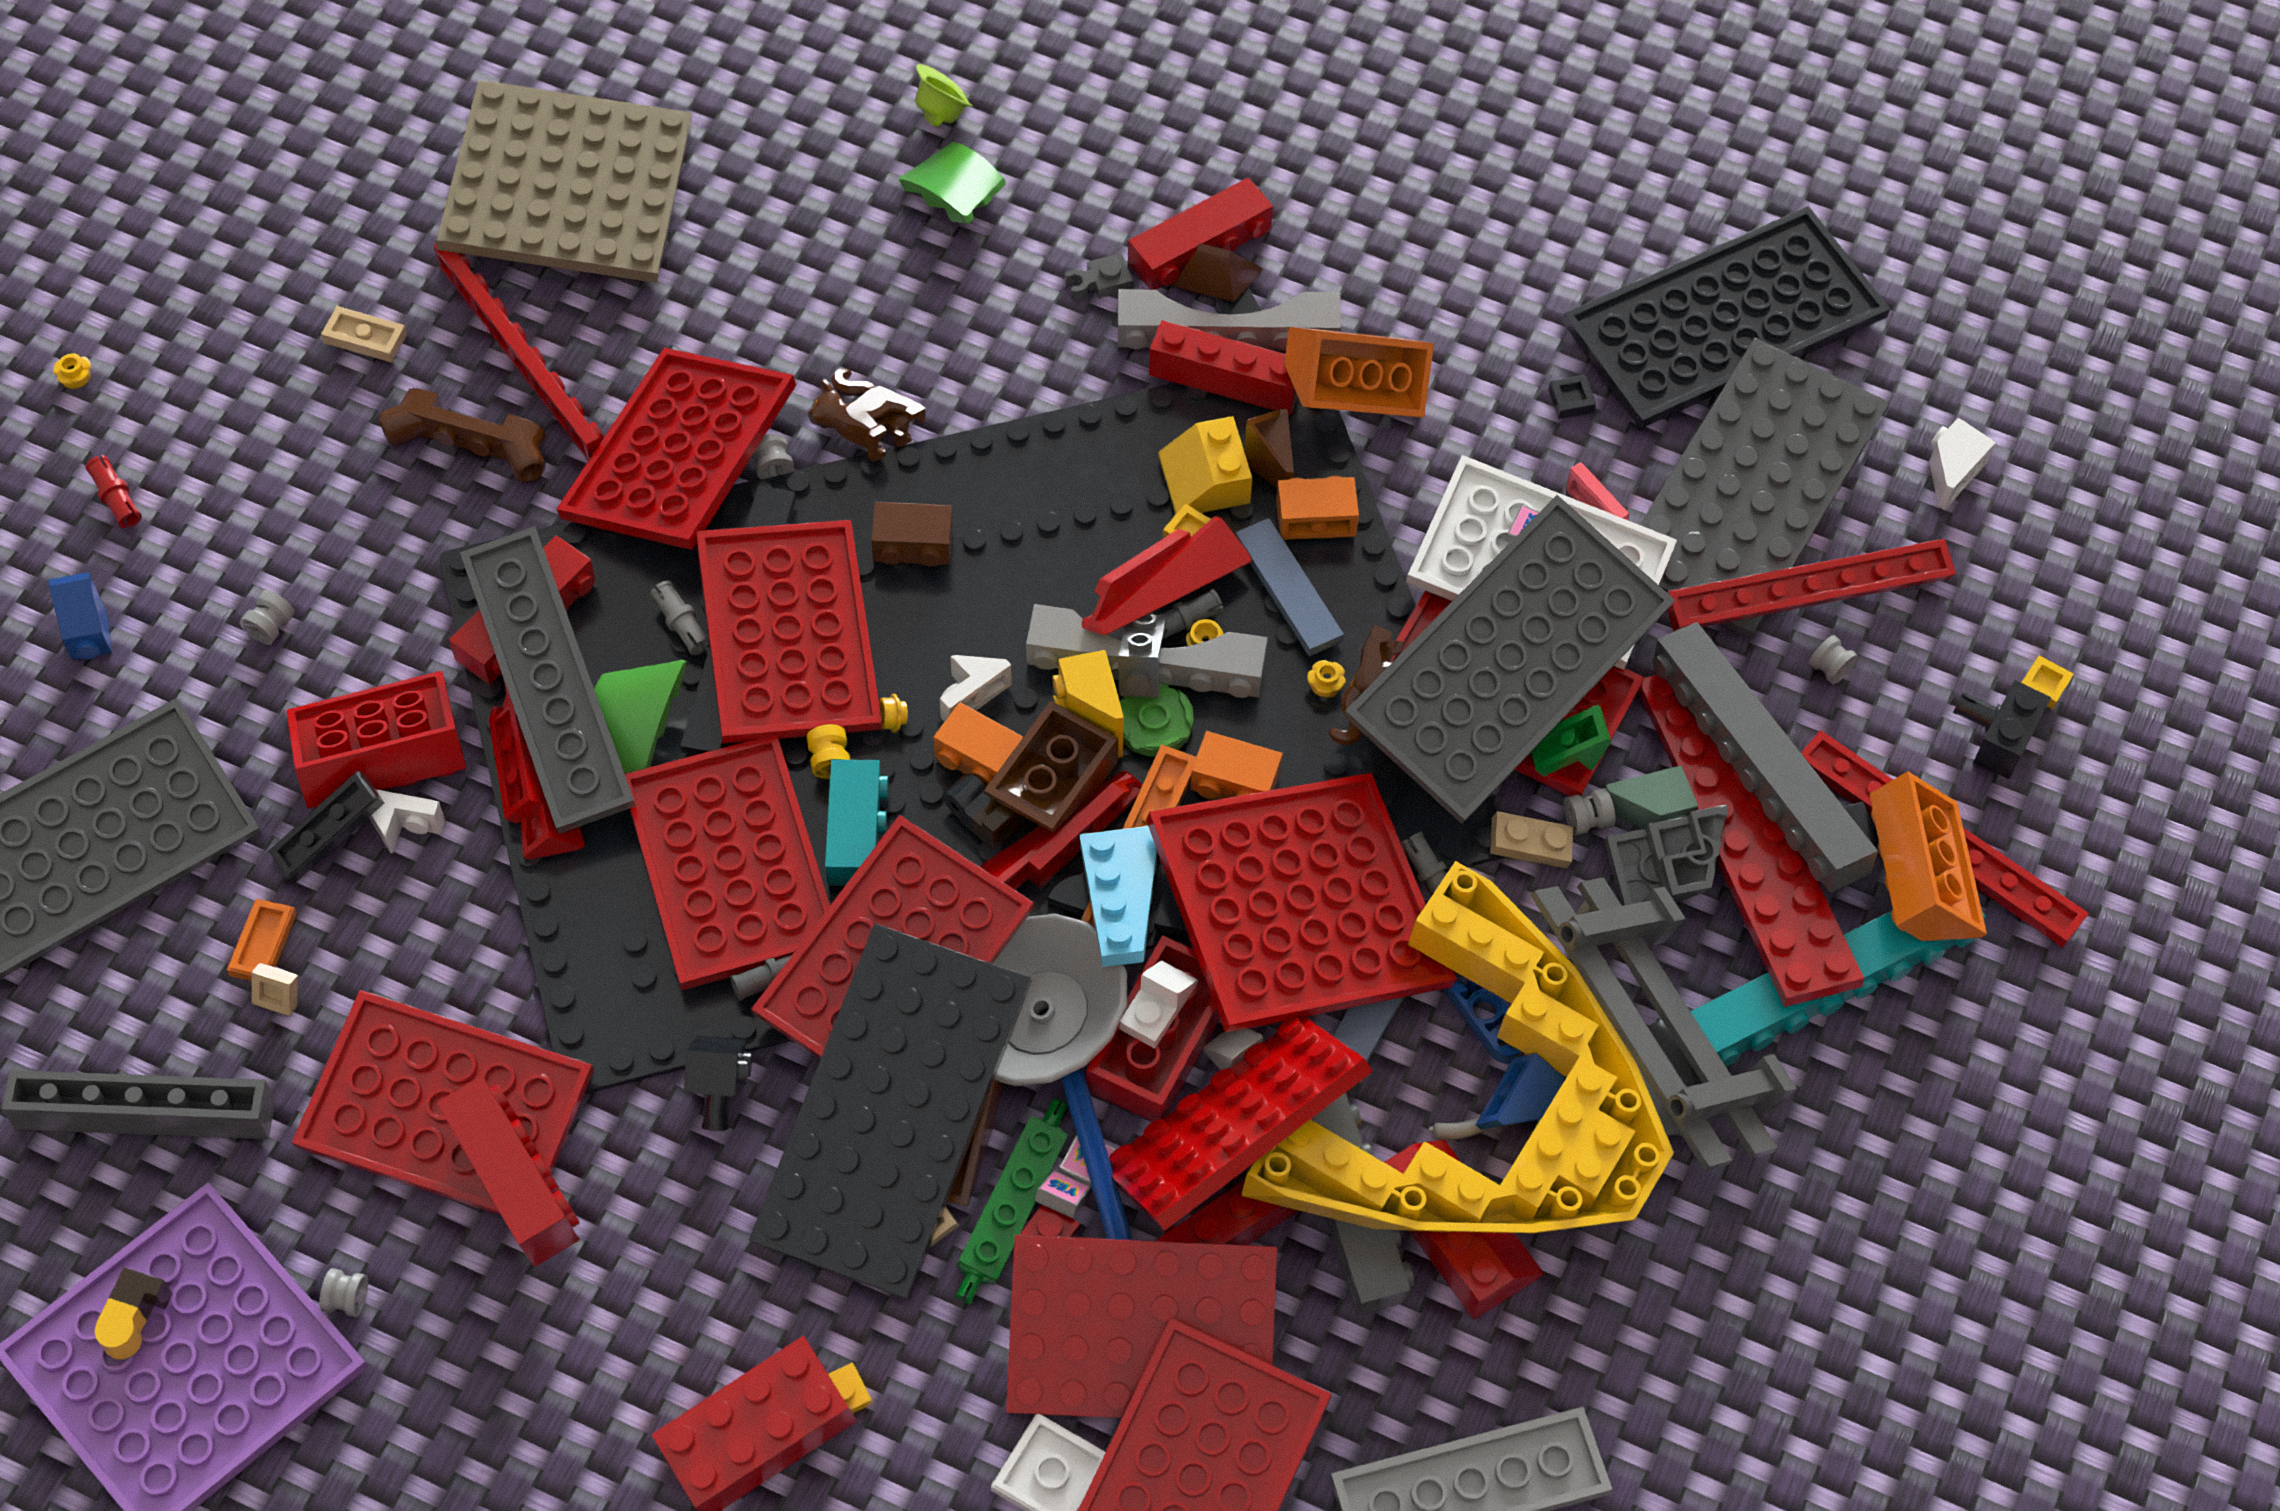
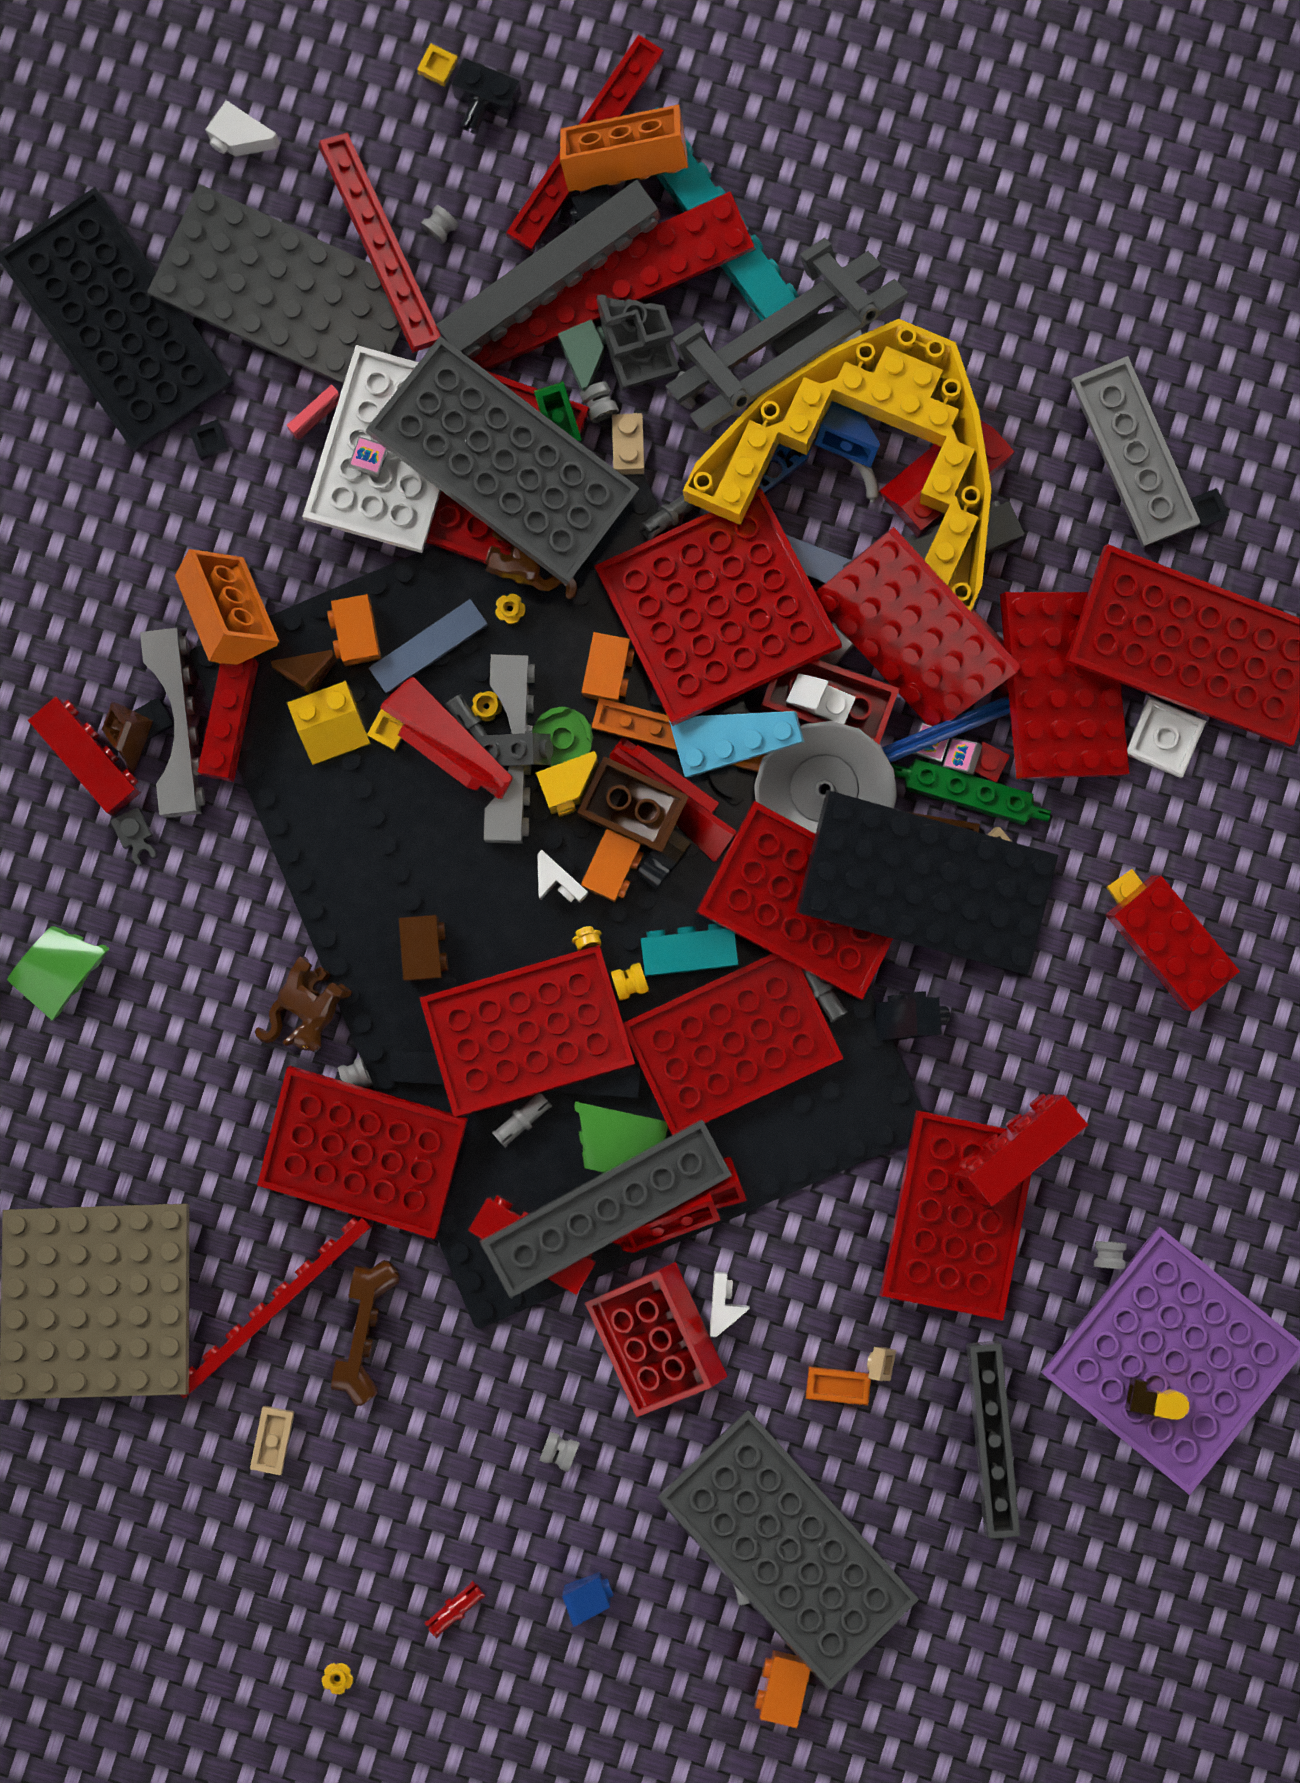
camera: 90 degrees left, 25 degrees up
black tile [268,771,385,883] -> none

